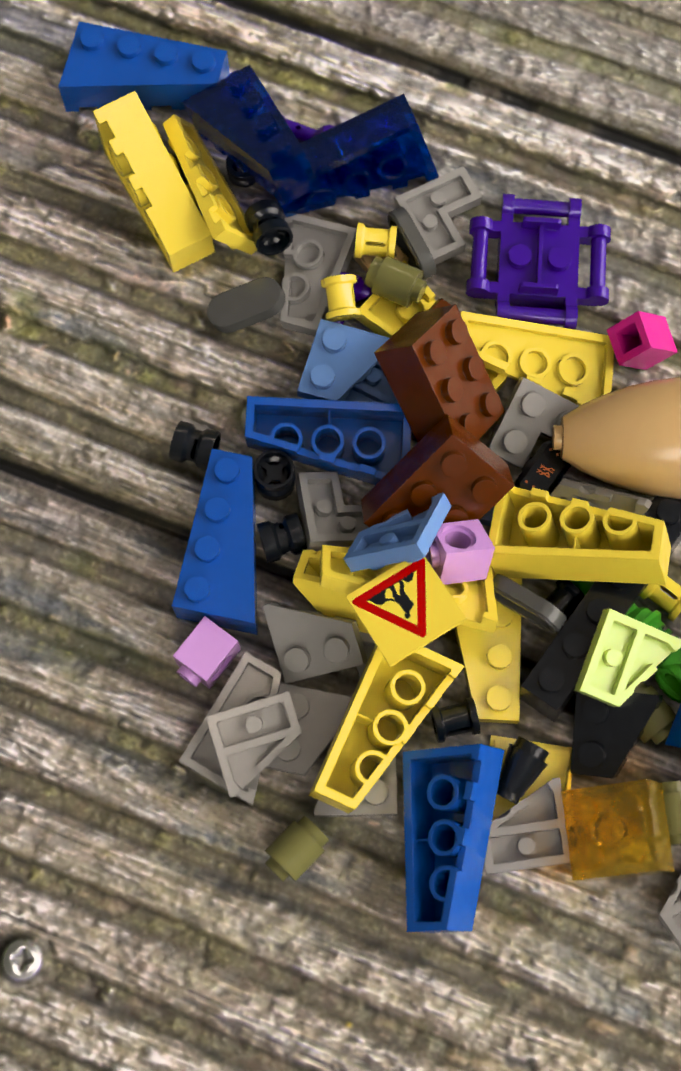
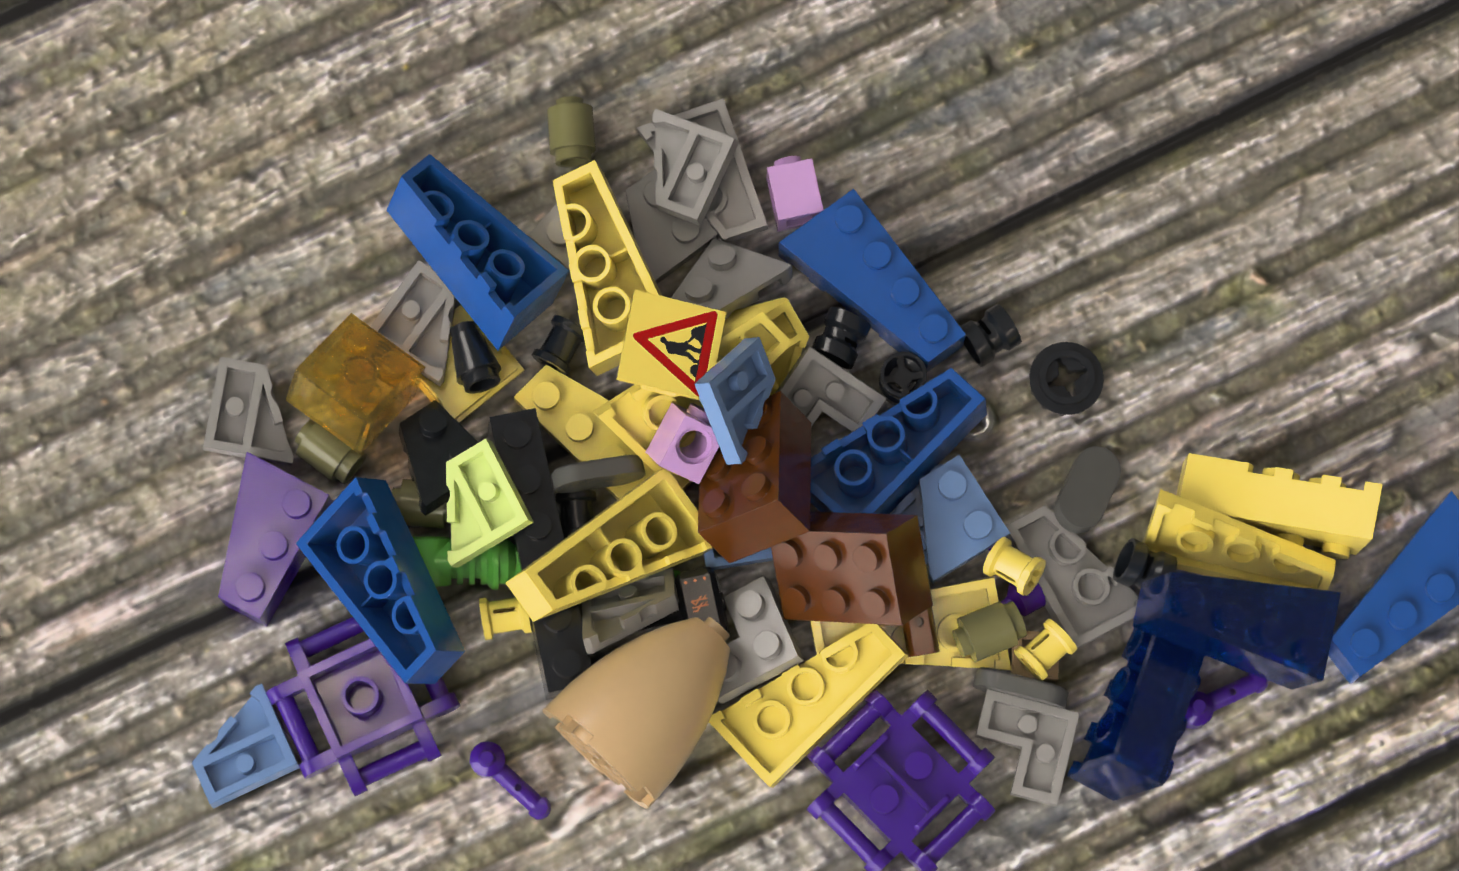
camera: 130 degrees right, 5 degrees up
dark pink brick [607,311,678,370] -> none
none -> black gear [1029,342,1104,416]

